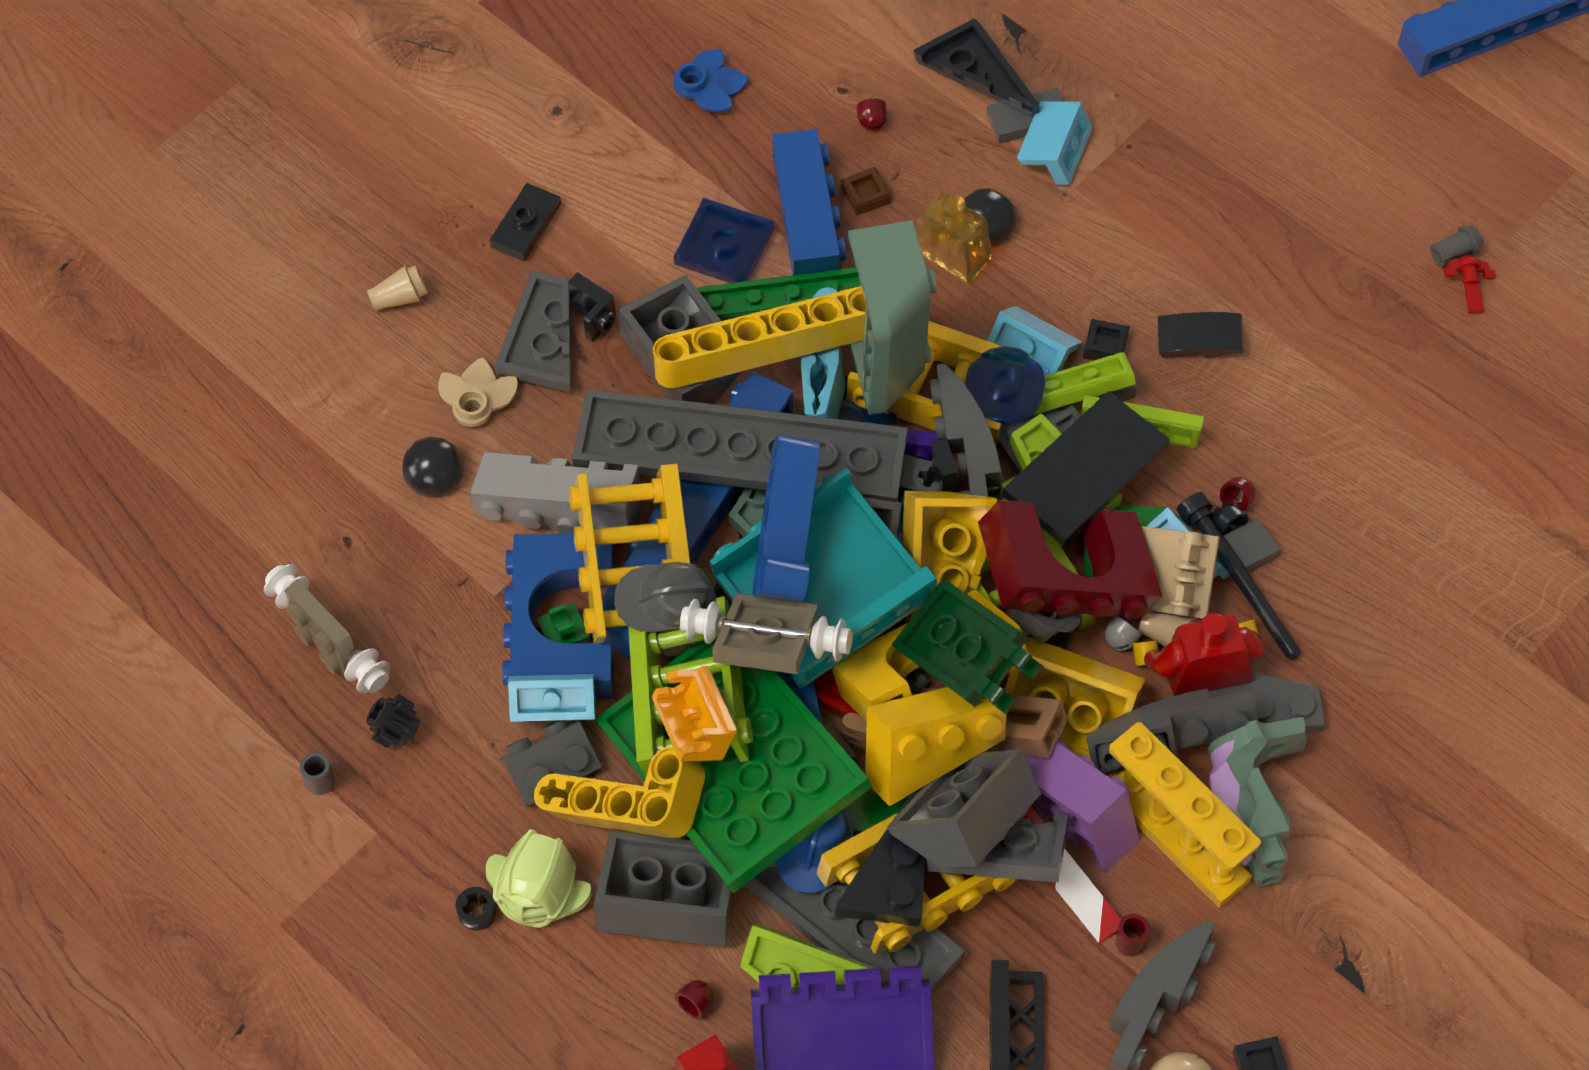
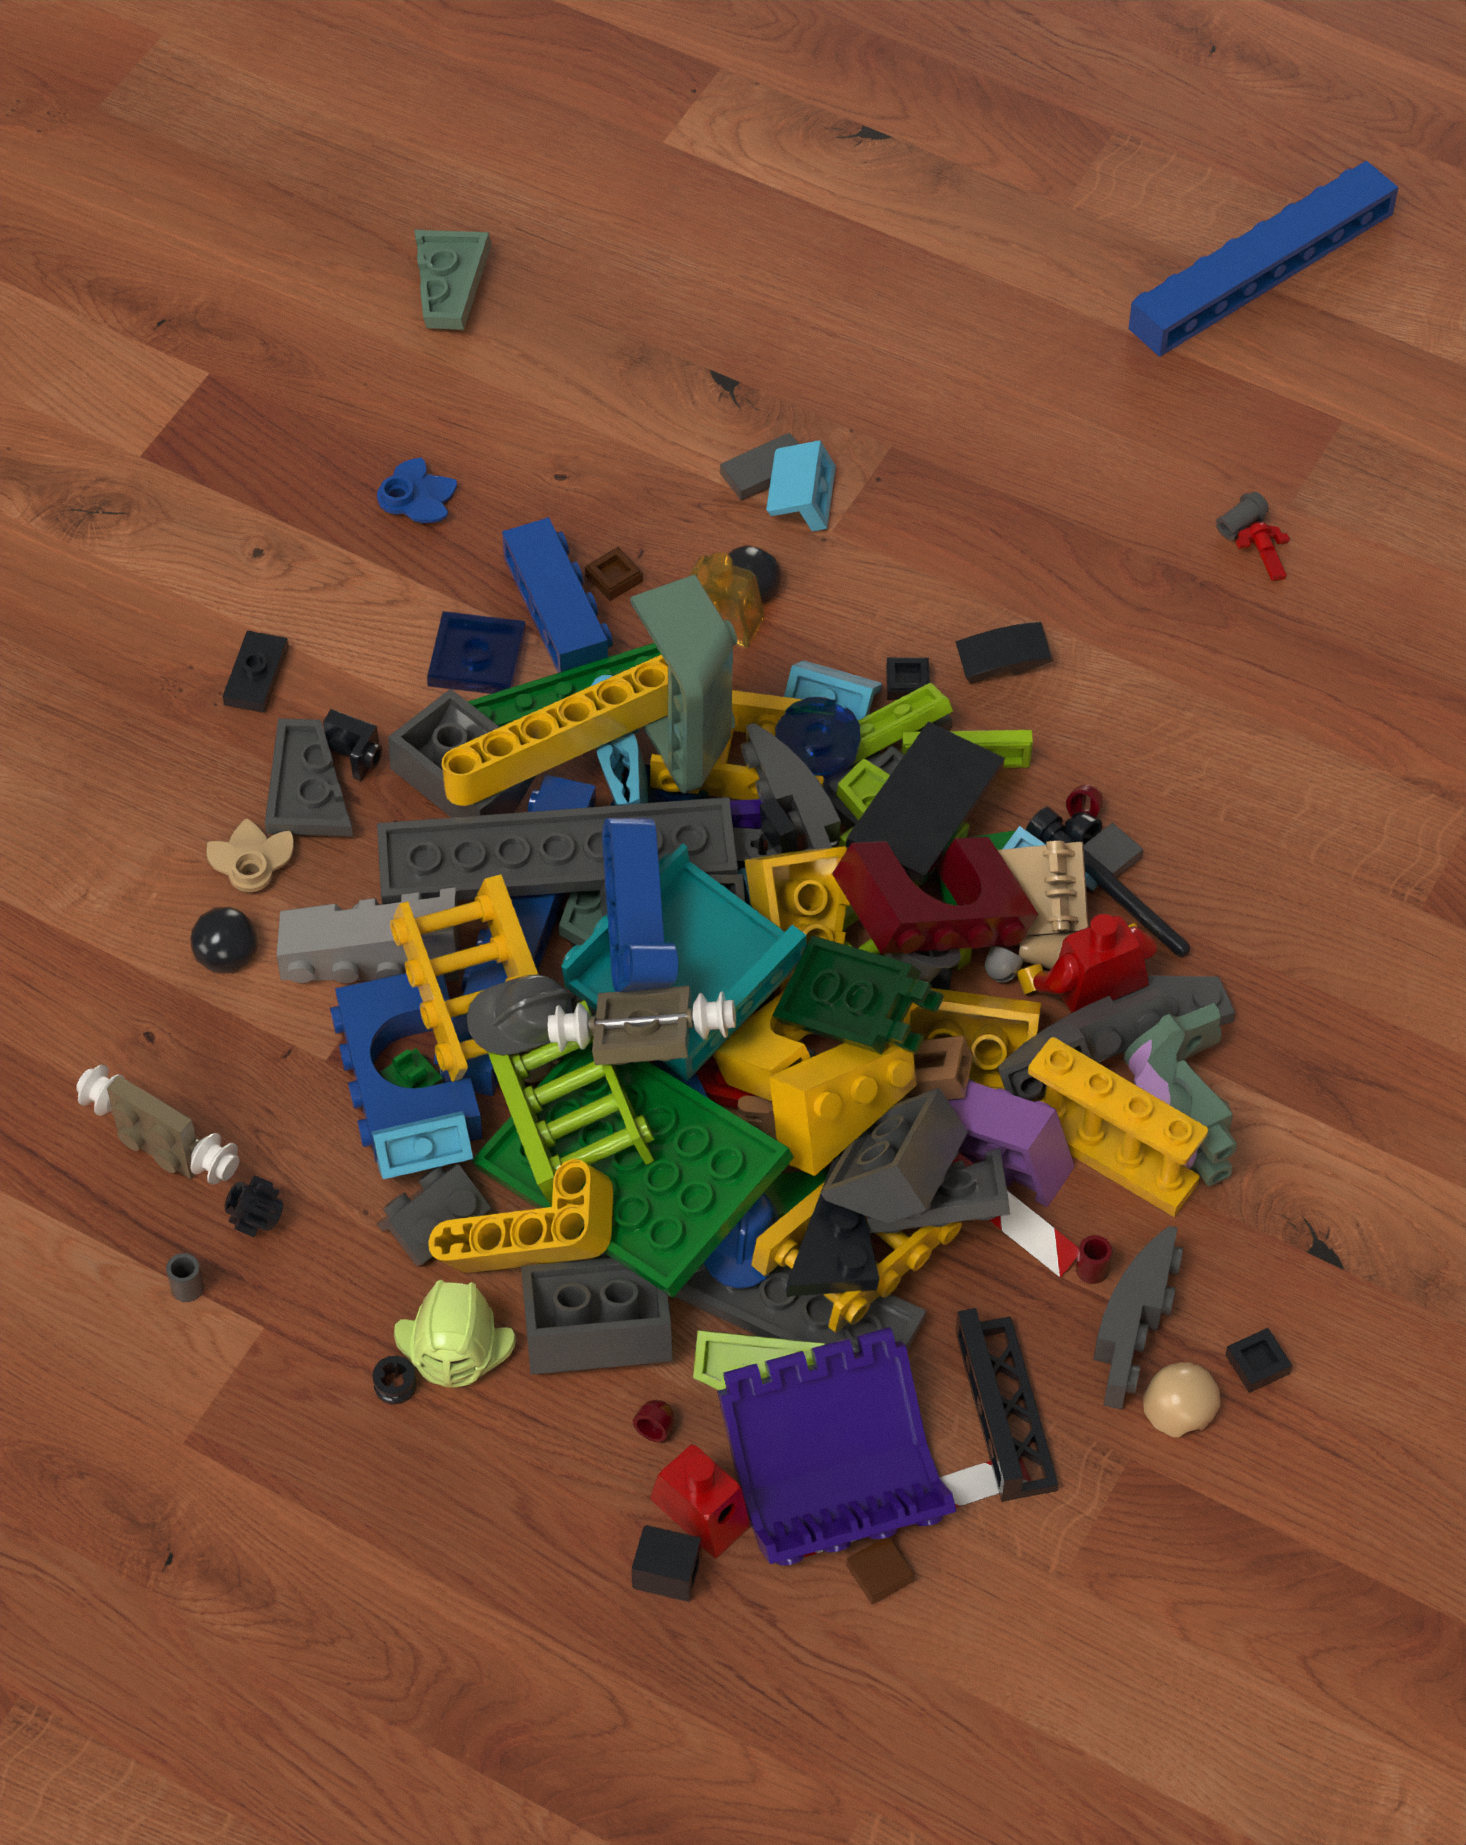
camera: 15 degrees left, 5 degrees down
tan cone [367,265,428,312] -> none
light orange hinge [652,666,737,762] -> none
dark red hinge [856,98,887,131] -> none
black wing [913,17,1041,116] -> none

